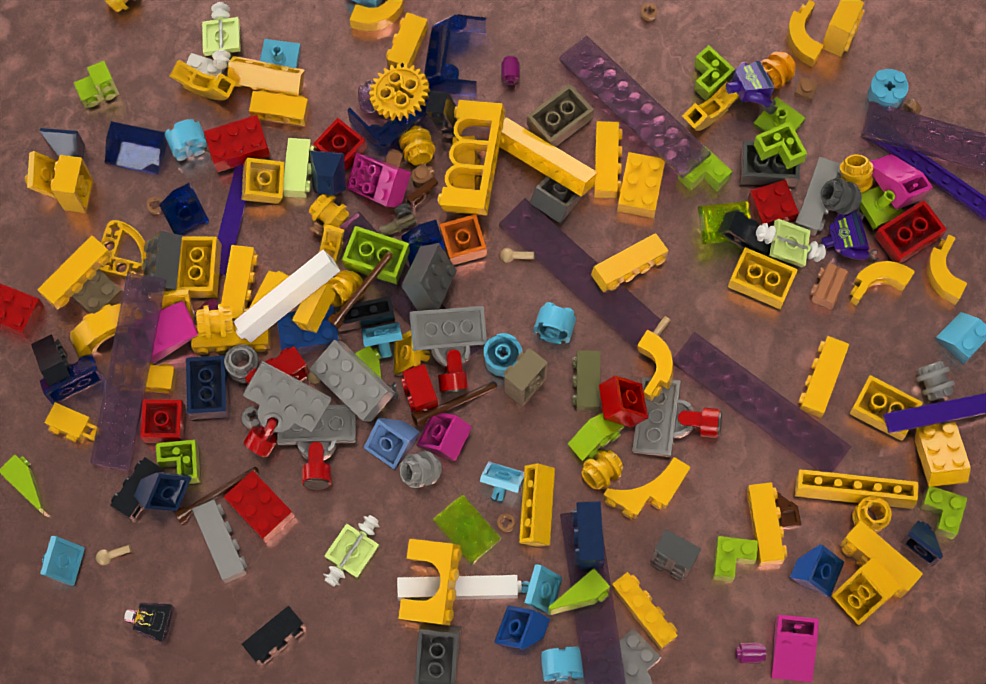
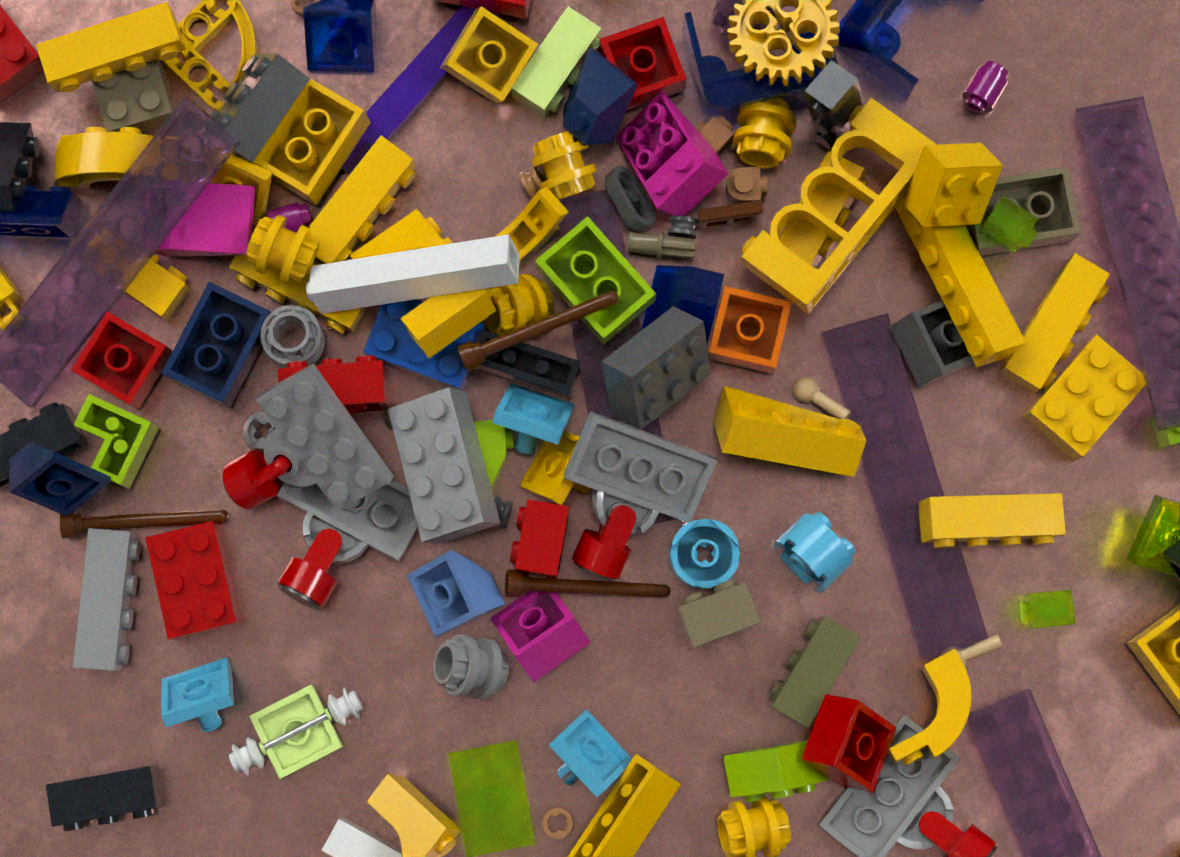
camera: 30 degrees right, 10 degrees up
none -> medium azure tile [161,657,234,732]
none -> dark grey plate [605,166,656,231]
none -> yellow wedge [713,386,867,477]
none -> yellow brick [903,143,1003,227]
none -> clear neon green brick [979,196,1039,254]
none -> clear neon green brick [1019,589,1076,629]

